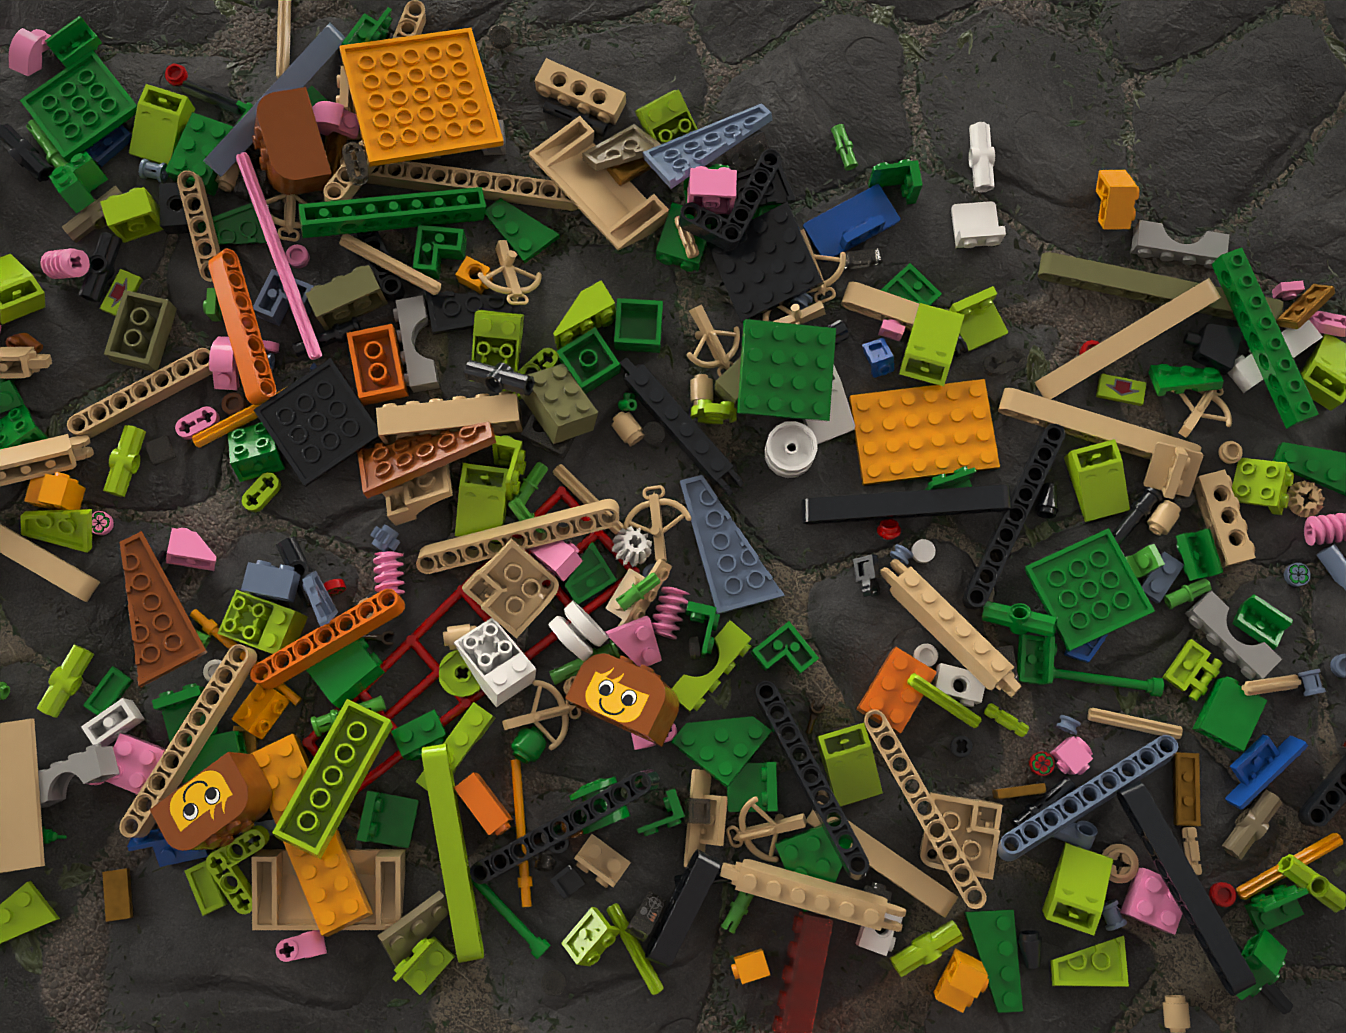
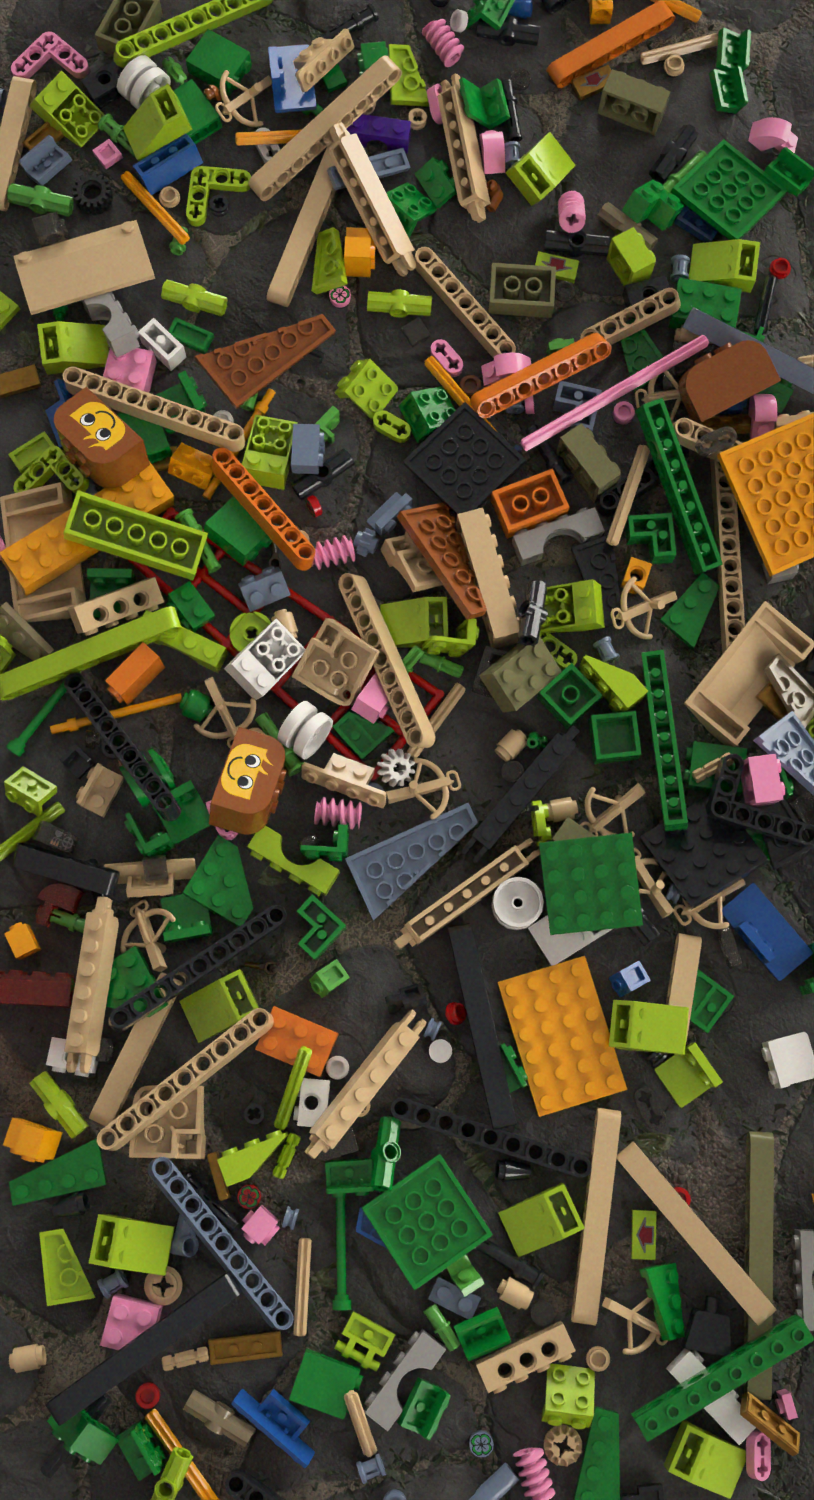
camera: 80 degrees right, 0 degrees up
bright pink slope [166,528,216,571] -> none
sand blue wing [302,571,338,627] -> none
bright pink wing [605,616,662,667] -> none
bright green axle [616,573,661,611] -> none
bright pink plate [878,319,906,341] -> none
tan bracket [1143,442,1203,499] -> none
none -> clear red brick [36,883,84,928]
none -> lime slope [37,321,109,375]
none -> tan brick [68,577,164,636]
none -> green bracket [150,780,211,844]
none -> lime slope [217,1129,288,1187]
none -> sand blue bracket [238,566,291,612]
none -> bright green bracket [309,959,350,998]
none -> bright green bracket [315,406,340,445]
none -> lime bracket [334,359,398,419]
none -> sand blue bracket [367,492,412,537]
none -> tan hinge [394,838,540,950]
none -> sand blue bush [593,636,620,664]
none -> green brick [641,650,688,832]

